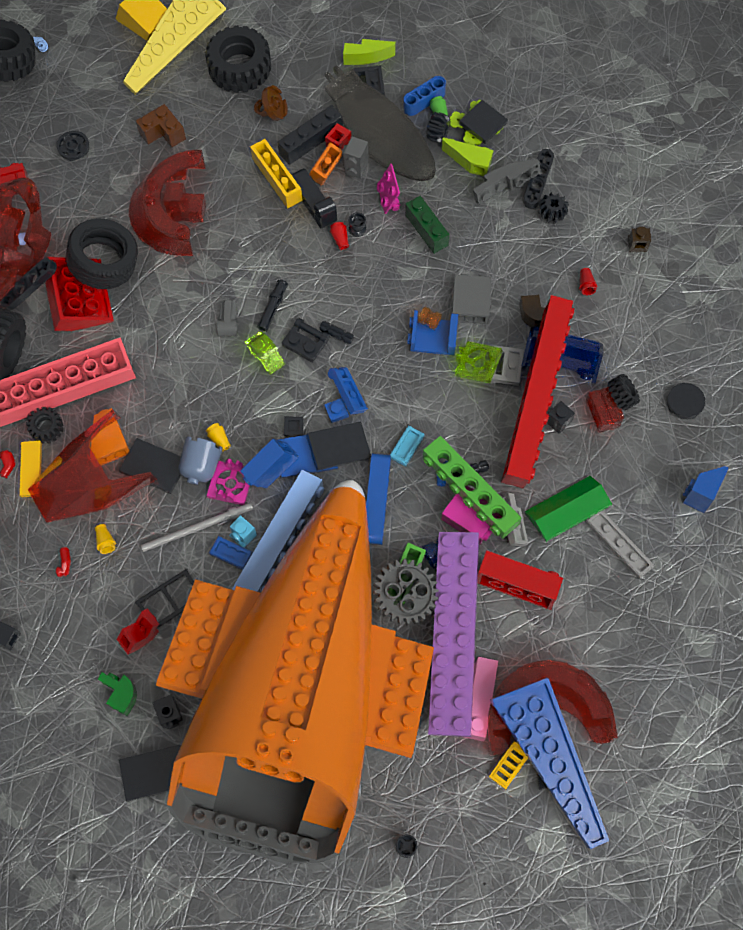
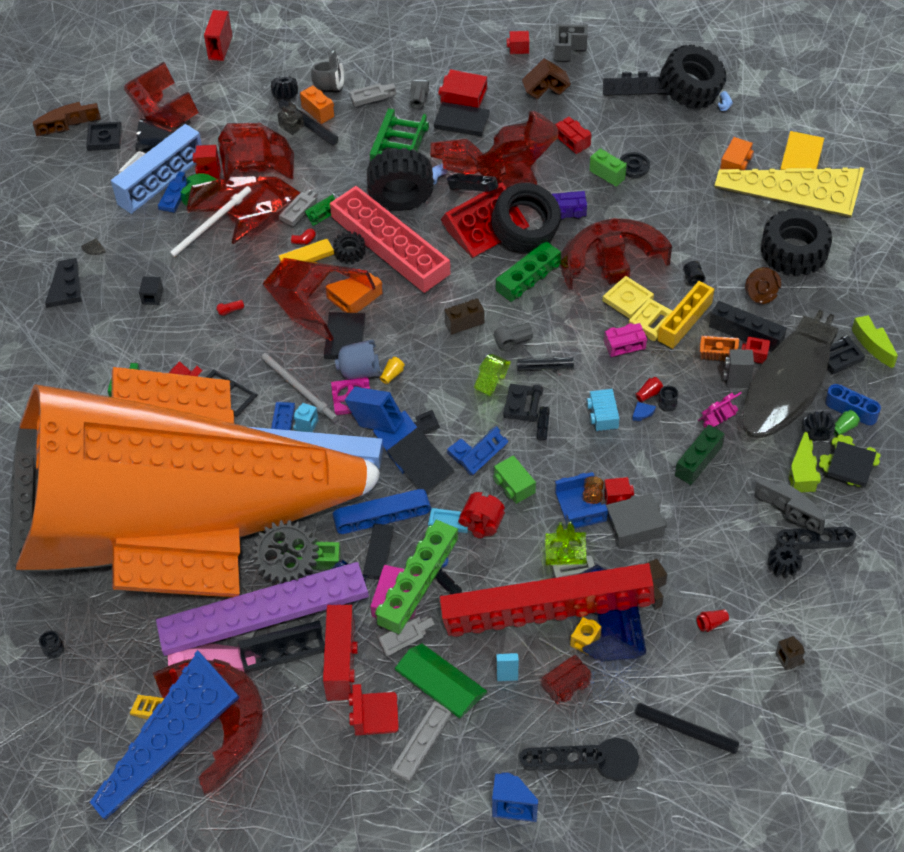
camera: 70 degrees right, 15 degrees down
yellow cone [95,524,116,554] -> none
reddish brown brick [136,104,186,148] -> none
black beam [291,168,337,229] -> none
black brick [547,401,575,434] -> none
black tyre [608,374,640,411] -> none
none -> black fence [238,620,325,673]
none -> red bracket [349,684,399,736]
none -> black tile [363,523,394,580]
none -> dark brown brick [444,298,485,335]
none -> red brick [458,492,505,539]
none -> bright green brick [493,455,536,504]
none -> green brick [496,242,561,302]
none -> medium azure tile [497,653,519,681]
none -> black beam [519,745,606,771]
none -> dark purple brick [552,191,587,219]
none -> yellow brick [570,617,602,655]
none -> medium azure brick [586,389,619,431]
none -> bright green brick [589,149,626,187]
none -> light yellow plate [602,276,654,319]
none -> dark pink brick [604,323,647,357]
none -> red brick [604,477,634,505]
none -> light yellow plate [629,298,672,341]
none -> blue tile [632,402,656,421]
none -> black axle [635,703,739,754]
none -> black wheel [683,261,706,286]
none -> orange brick [720,137,754,170]

